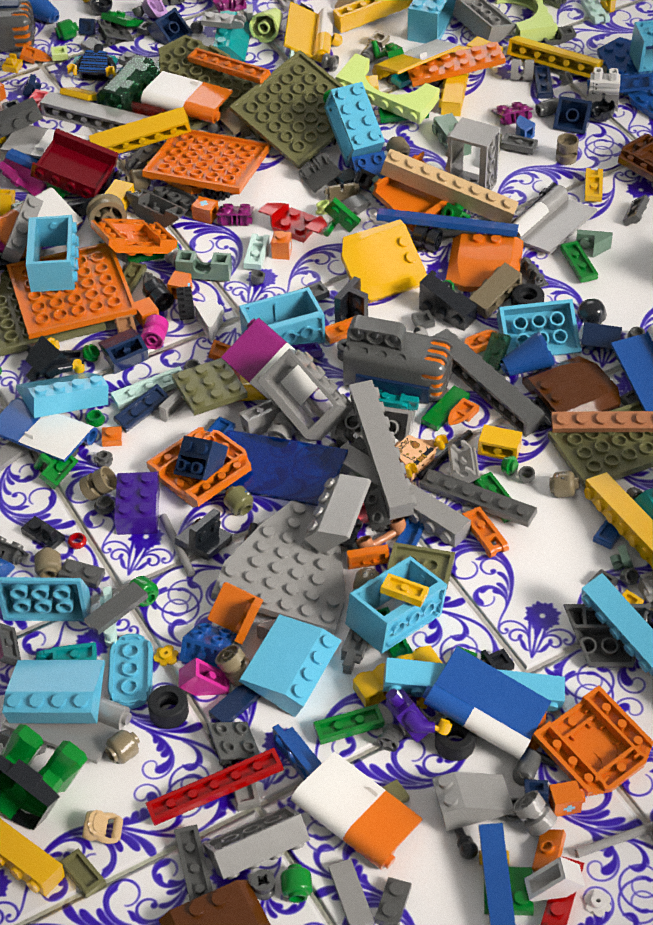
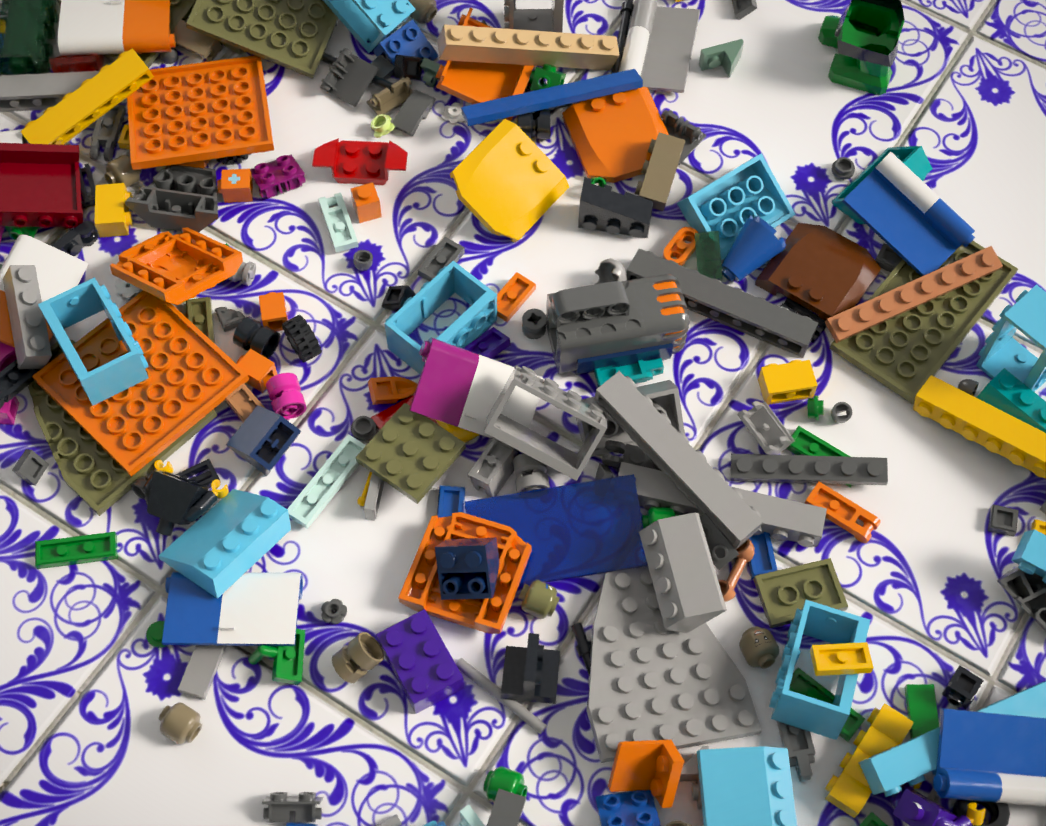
camera: 30 degrees left, 15 degrees up
black hinge [21,516,66,549] -> none
dark tan head [34,547,62,578] -> none
dark grey plate [58,558,106,589] -> none
red piece [68,532,87,549] -> none
green plate [82,344,100,362] -> none
green plate [85,410,105,427] -> none
dark tan wheel [86,193,127,226] -> none
dark grey plate [94,496,115,515] -> none
orange plate [102,426,122,447] -> none
dark blue tile [113,384,170,433] -> none
sand green arch [175,250,232,281] -> none
white slope [195,298,225,341] -> none
green plate [323,197,361,237] -> none
black bracket [334,276,368,323] -> none
orange plate [346,544,389,570] -> none
torso [394,434,449,482] -> none
dark grey plate [411,310,435,329] -> none
black bar [417,430,473,480] -> none
green tile [421,386,470,431] -> none
orange plate [448,398,479,426] -> none
black tyre [511,283,545,306] -> none
dark tan head [549,471,580,498] -> none
green plate [560,241,598,283] -> none
black hair [577,298,607,324] -> none
dark blue slope [581,322,622,353] -> none
blue tile [593,519,621,550] -> none
sand green tile [610,544,634,571] -> none
dark grey hinge [620,568,639,585] -> none

